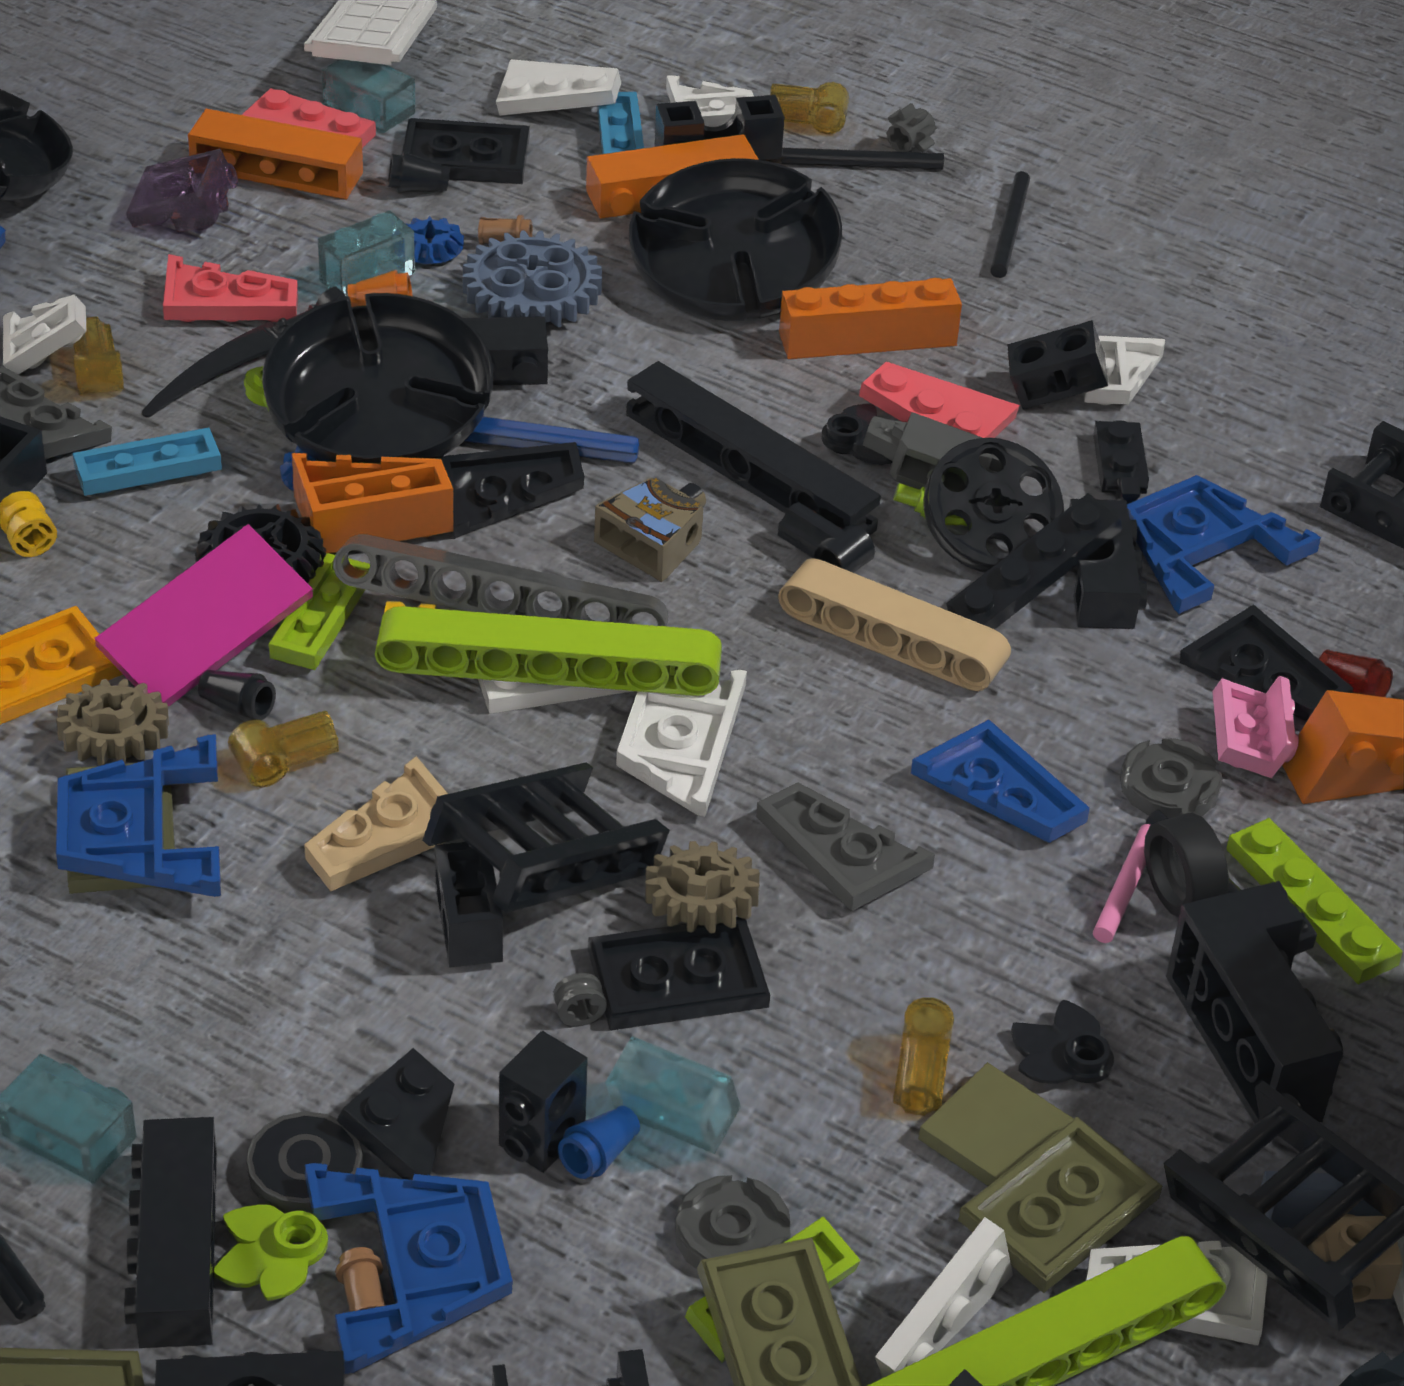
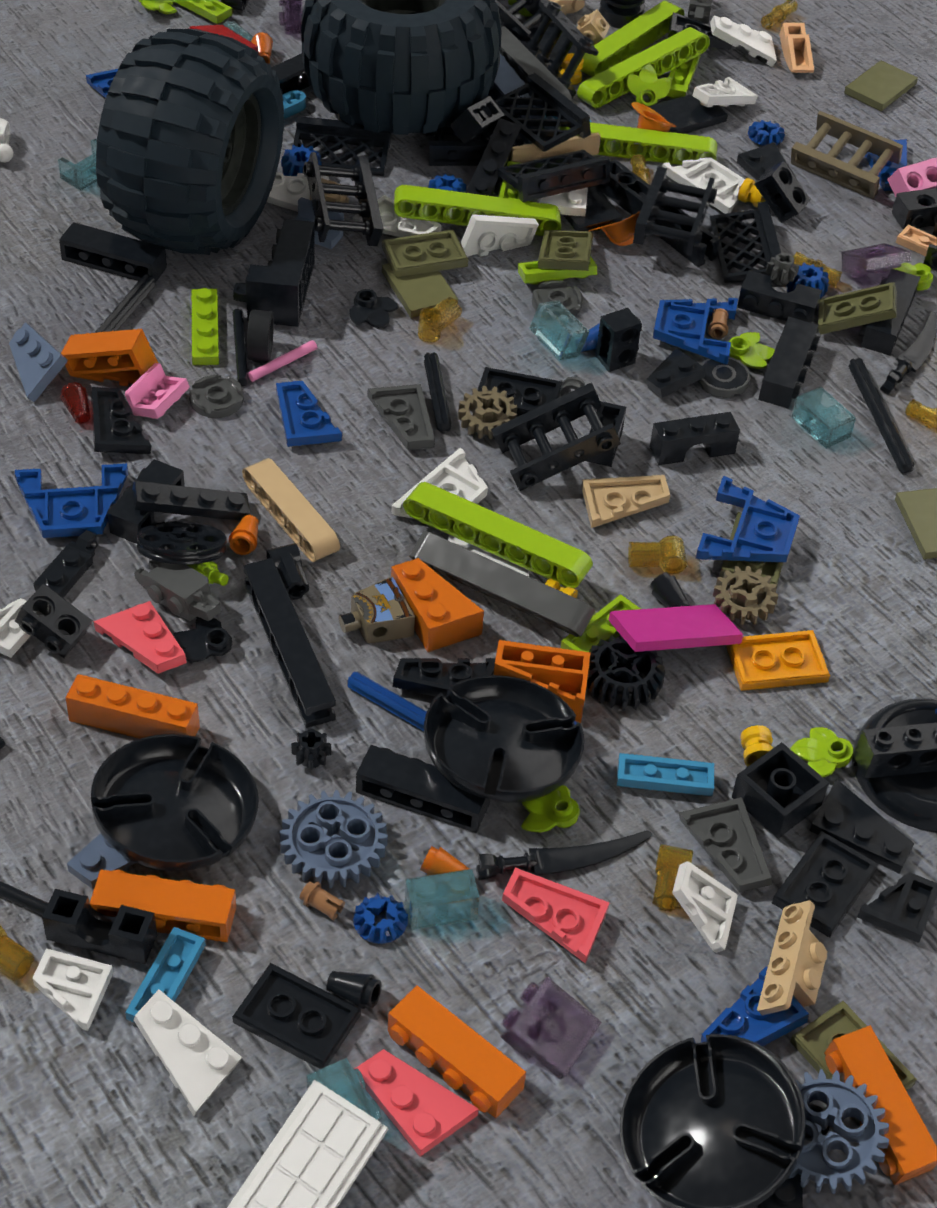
camera: 155 degrees left, 5 degrees up
none -> orange cone [229,515,259,555]
none -> black gear [291,729,331,770]
none -> orange wedge [391,558,484,652]
none -> black axle [424,352,452,432]
none -> black arch [650,412,740,466]

